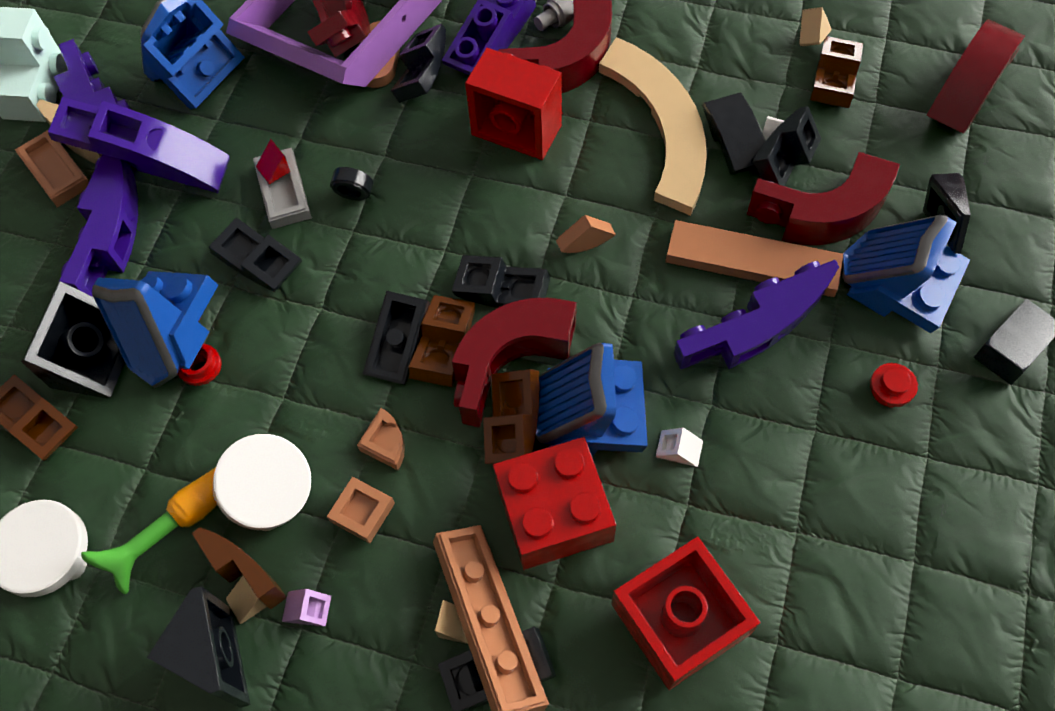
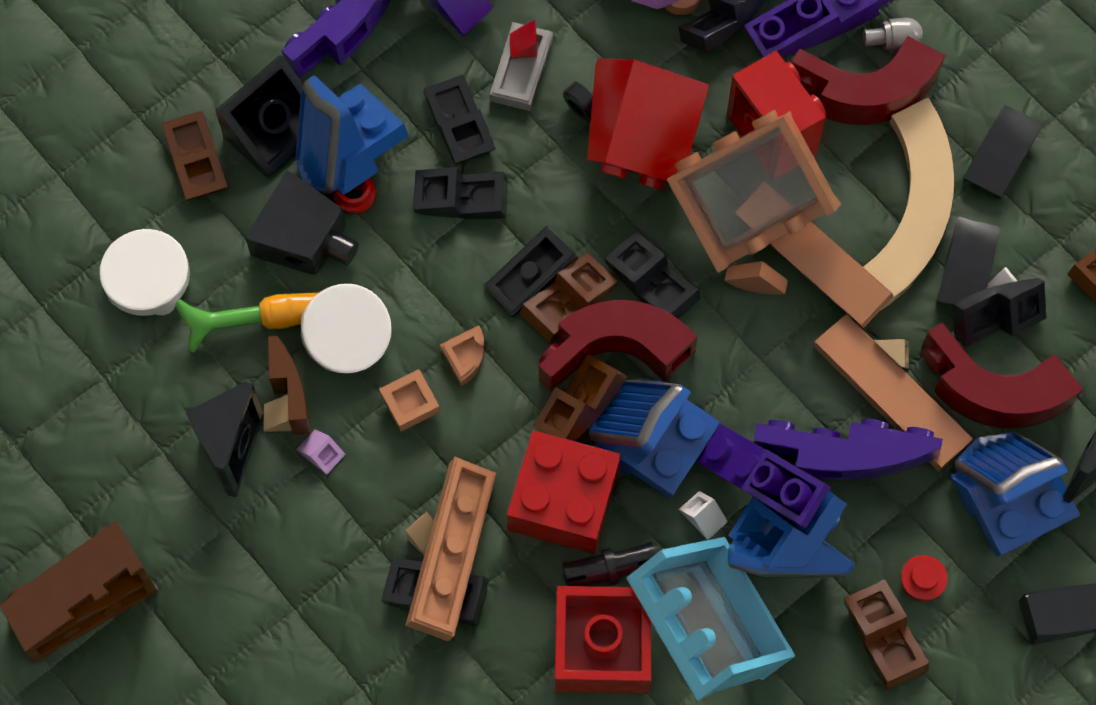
camera: 30 degrees right, 5 degrees up
none -> black torso [245,170,359,275]
none -> black slope [413,167,508,219]
none -> black pin [562,541,656,586]
none -> red slope [587,58,709,191]
none -> medium azure window [626,537,795,701]
none -> window [667,110,841,273]
none -> dark purple slope [697,423,831,528]
none -> blue piece [728,491,855,577]
none -> nougat tile [735,181,894,328]
none -> reddish brown slope [844,580,929,690]
none -> tan piece [874,339,909,369]
none -> black slope [963,105,1043,199]

